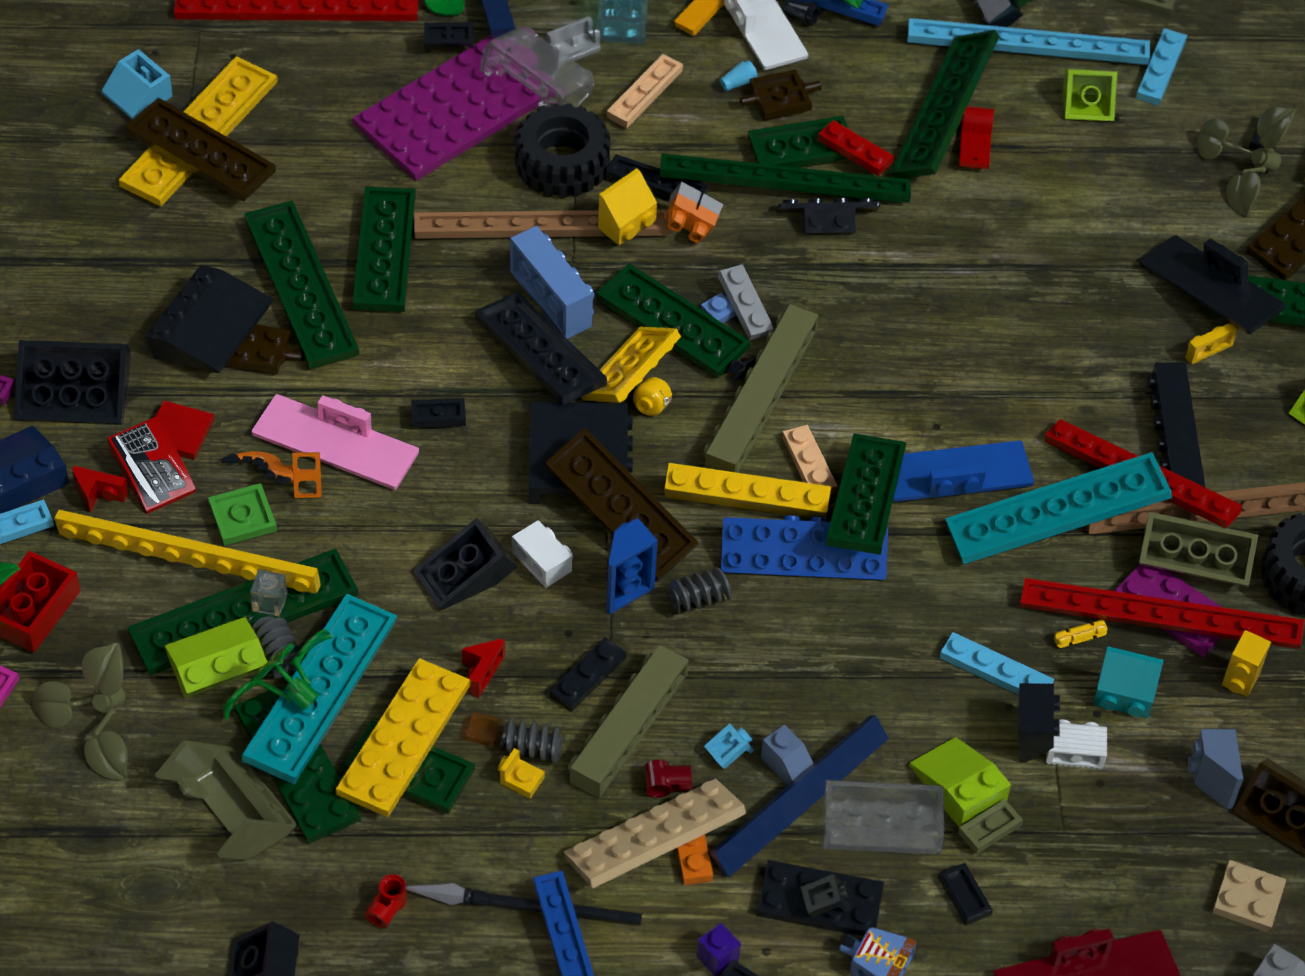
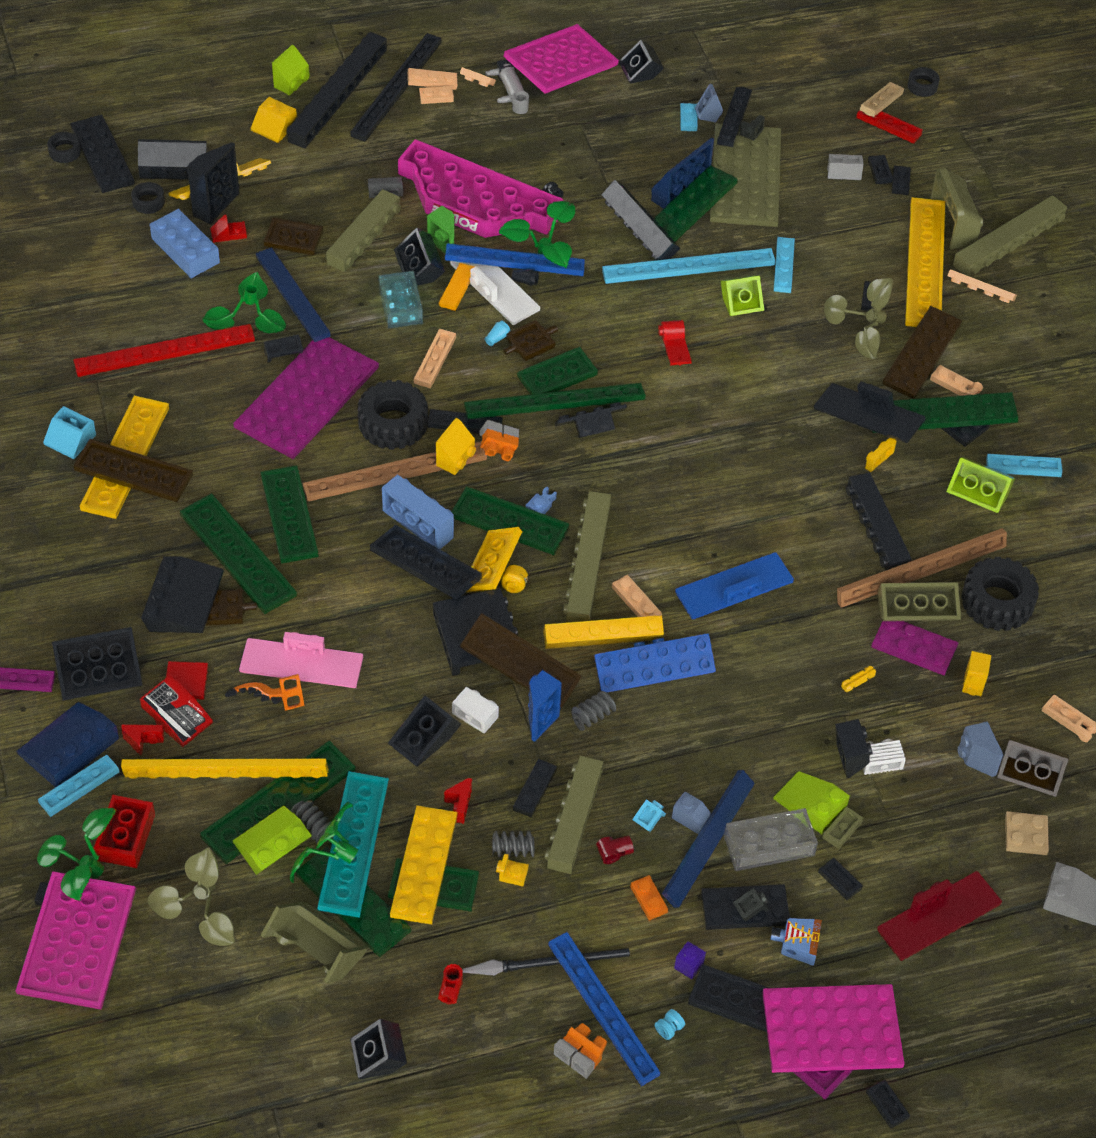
camera: 15 degrees left, 0 degrees up
bright green plate [208,483,277,546] -> none
clear brick [250,569,287,616] -> none
black plate [411,398,466,428] -> none
clear orange tile [465,712,501,747] -> none
clear windscreen [480,26,594,107] -> none
light grey hinge [547,16,601,67] -> none
tan plate [564,779,746,888] -> none
light grey plate [717,264,774,340] -> none
black hand [726,356,756,381] -> none
red plate [818,120,894,176] -> none
dark green plate [826,433,907,555] -> none
dark green plate [890,30,1000,179] -> none
medium azure plate [940,632,1054,695] -> none
teal plate [945,452,1172,565] -> none
red plate [1020,578,1304,649] -> none
red plate [1045,419,1242,528] -> none
teal slope [1093,646,1163,718] -> none

